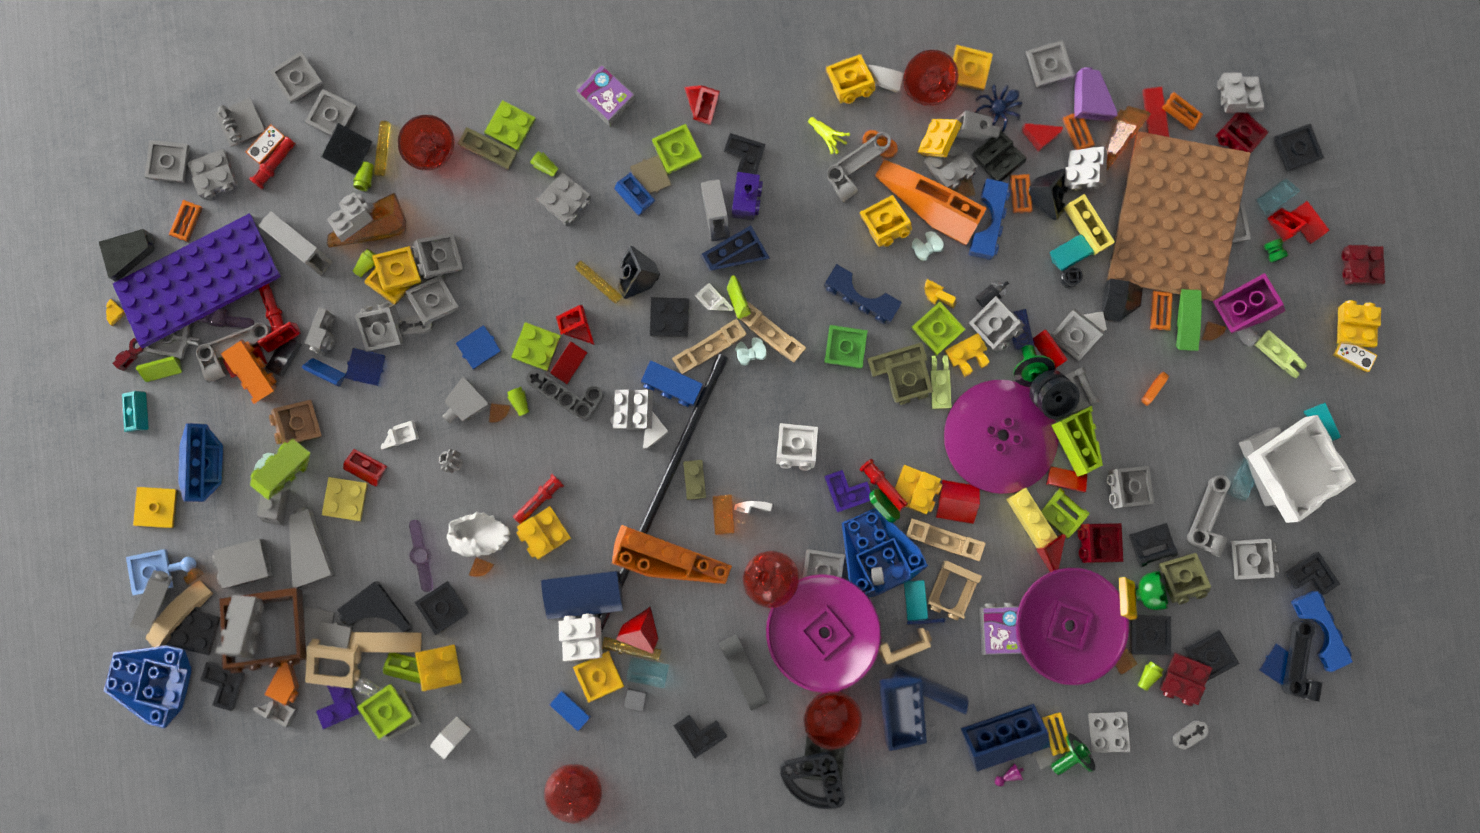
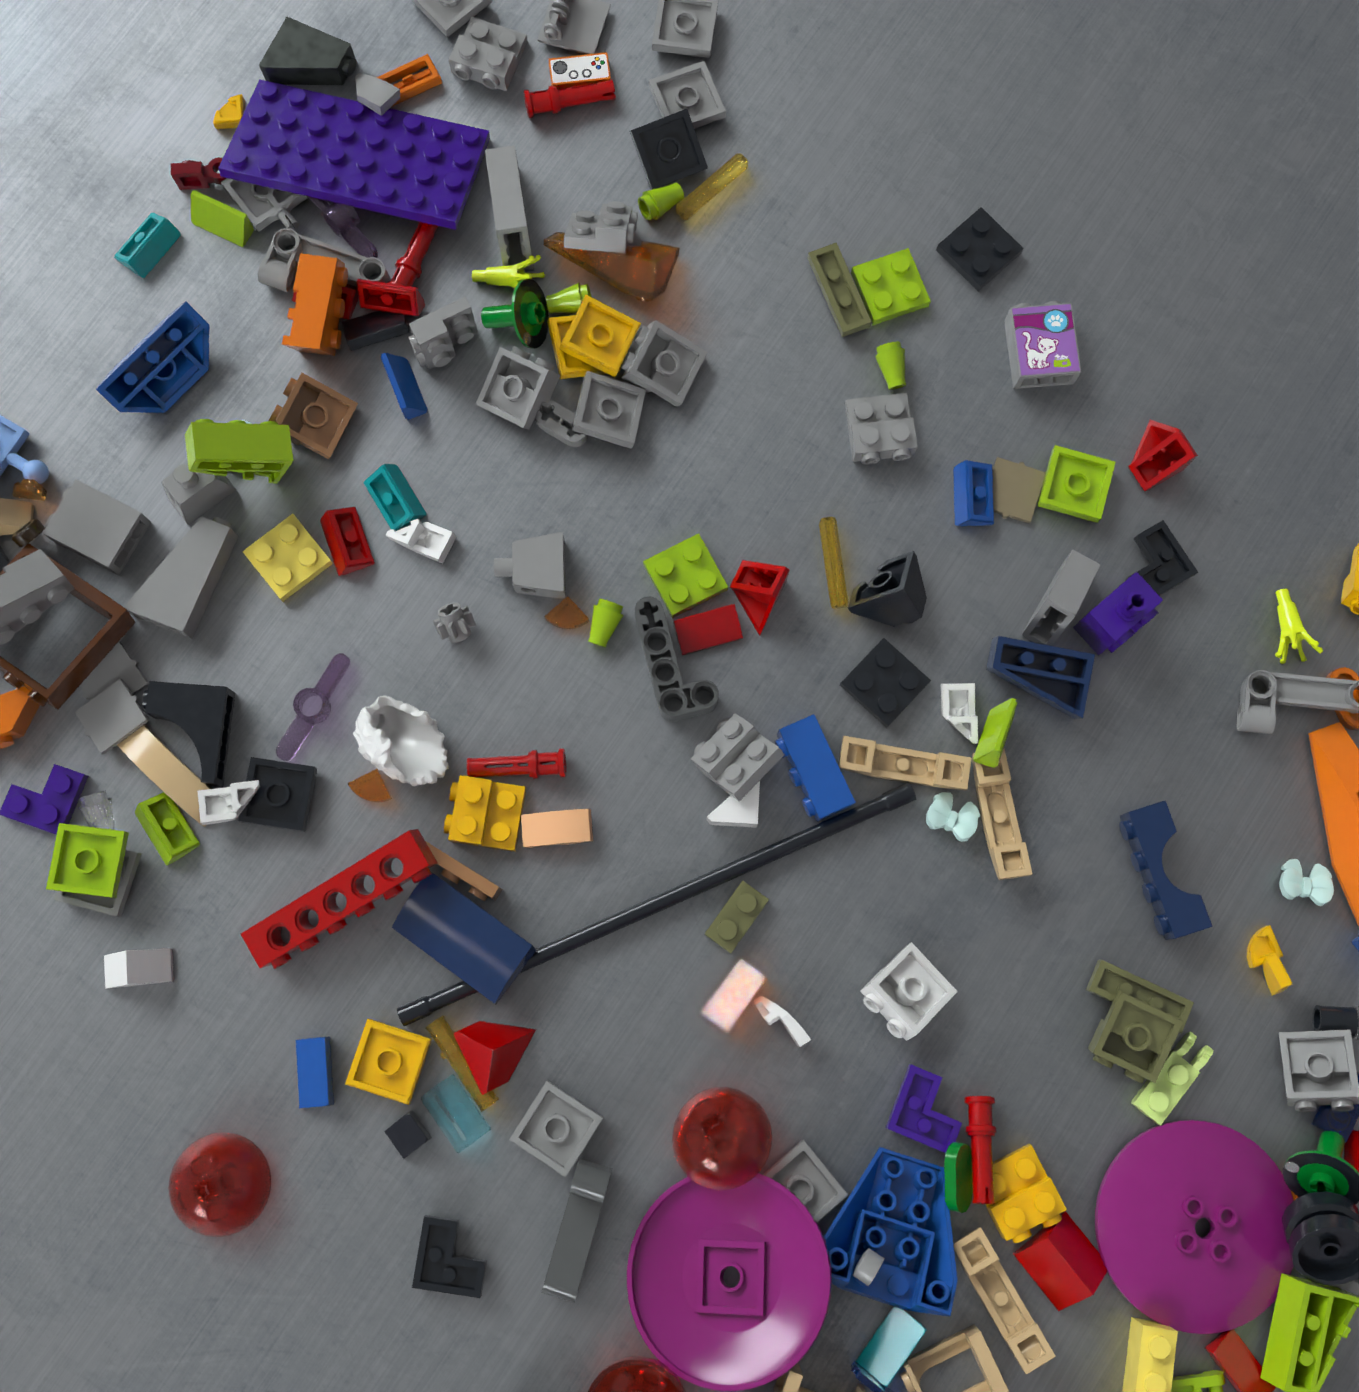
camera: 50 degrees right, 5 degrees down
yellow plate [133,487,178,528] -> none
tan panel [305,639,362,688] -> none
clear blue piece [345,348,386,386] -> none
clear red piece [397,115,455,171] -> none
yellow plate [415,644,462,691] -> none
blue piece [456,325,501,370] -> none
white plate [559,614,602,662] -> none
orange wedge [612,525,732,584] -> none
bright green plate [824,325,868,369] -> none
yellow plate [860,195,912,247] -> none
lime plate [911,302,966,355] -> none
yellow plate [944,333,990,377] -> none
none -> dark brown tile [12,519,45,548]
none -> white slope [197,780,260,825]
none -> red brick [241,829,438,969]
none -> light grey slope [355,73,401,116]
none -> teal slope [363,464,427,531]
none -> medium nougat plate [425,841,503,902]
none -> neon yellow piece [472,255,545,288]
none -> green piece [481,279,549,349]
none -> light grey plate [509,1080,603,1177]
none -> light nougat slope [521,809,593,848]
none -> black plate [936,207,1024,291]

